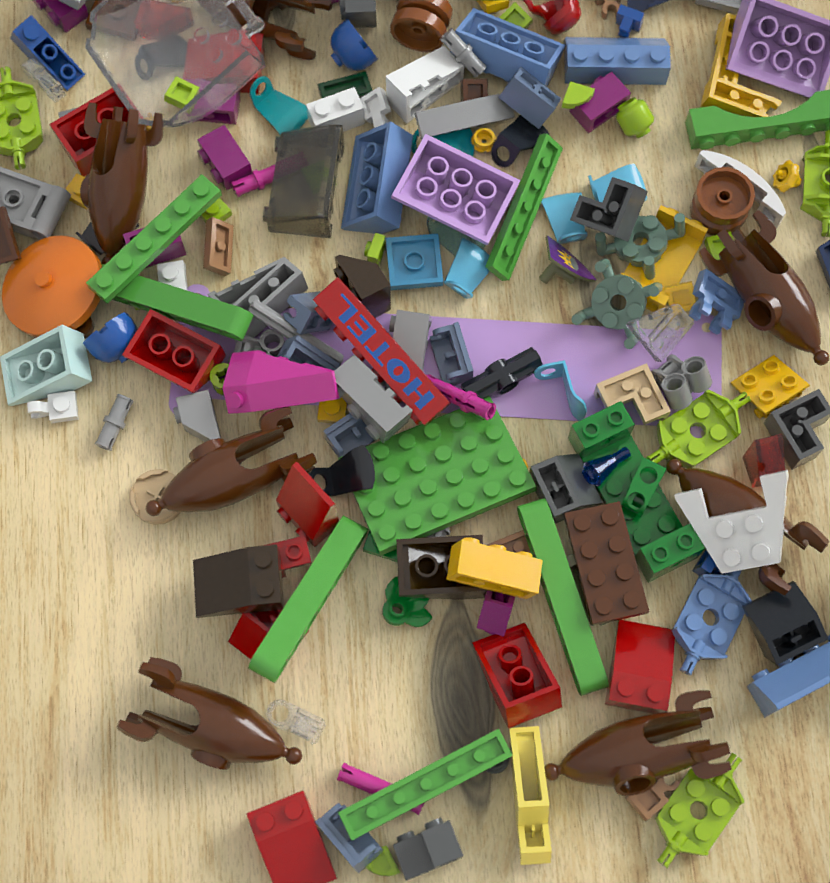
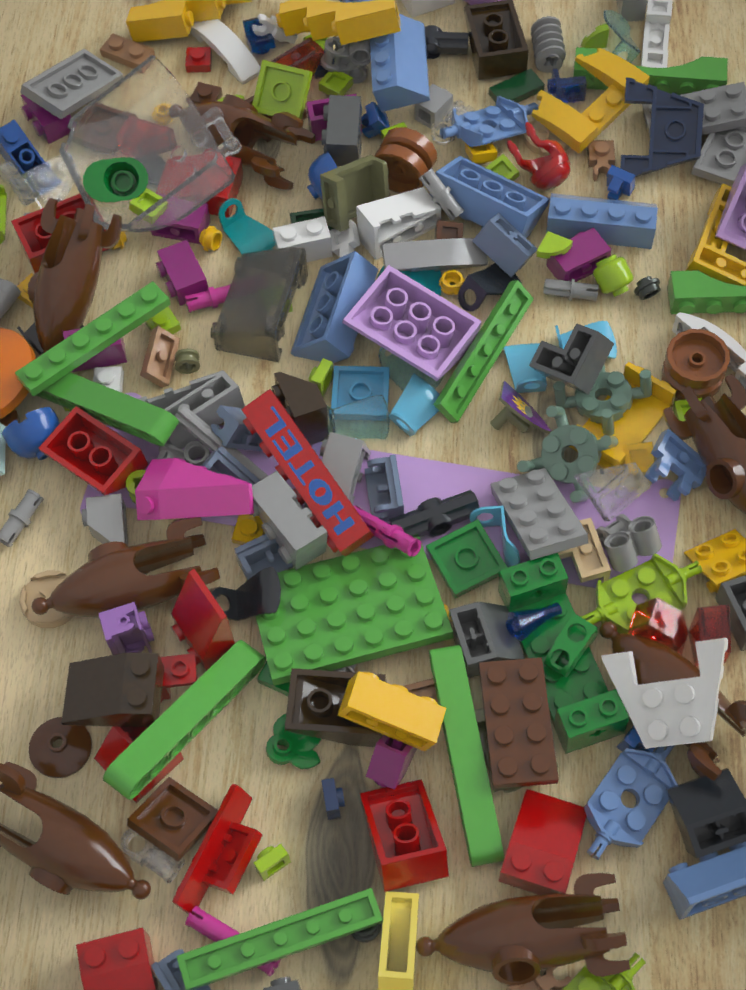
camera: 10 degrees right, 10 degrees down
none -> clear wing [22,153,78,209]
none -> reddish brown dish [29,717,92,778]
none -> green piece [83,157,148,203]
none -> medium lavender hinge [98,602,155,655]
none -> reddish brown plate [127,777,218,862]
none -> red bracket [172,784,263,915]
none -> olive bush [174,348,200,374]
none -> yellow plate [199,226,222,251]
none -> lime plate [253,844,291,881]
none -> olive panel [320,155,391,232]
none -> dark blue plate [321,778,345,820]
none -> clear light blue piece [327,395,390,439]
none -> green plate [426,519,508,599]
none -> light grey plate [490,468,588,560]
none -> light grey axle [543,279,599,301]
none -> clear red slope [628,597,689,655]
none -> pearl dark grey plate [634,276,661,300]

